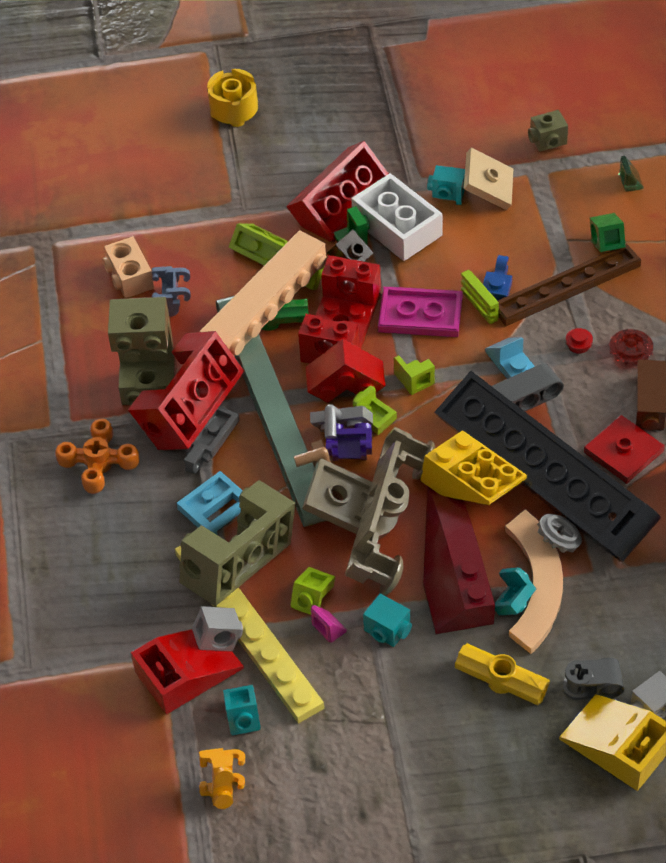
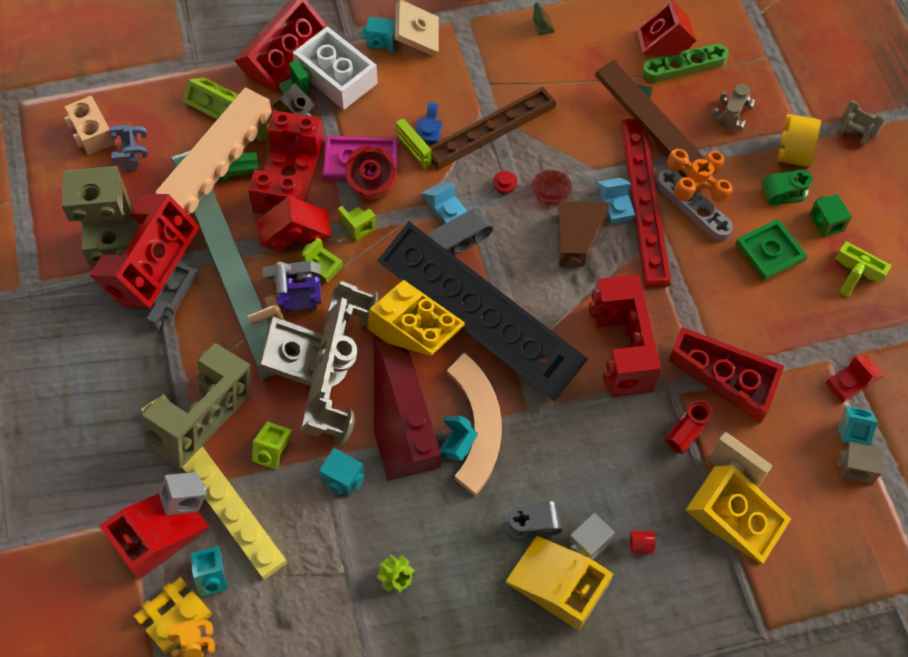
camera: 10 degrees left, 10 degrees up
orange gear [55,419,140,494] -> none
medium azure plate [177,471,243,535] -> none
dark pink slope [311,605,347,643] -> none
yellow piece [455,643,550,705] -> none
light grey gear [537,514,582,553] -> none
red plate [584,415,665,484] -> none
green brick [589,213,626,252] -> none
none -> yellow plate [134,577,212,654]
none -> red brick [345,146,397,202]
none -> lime gear [376,555,415,593]

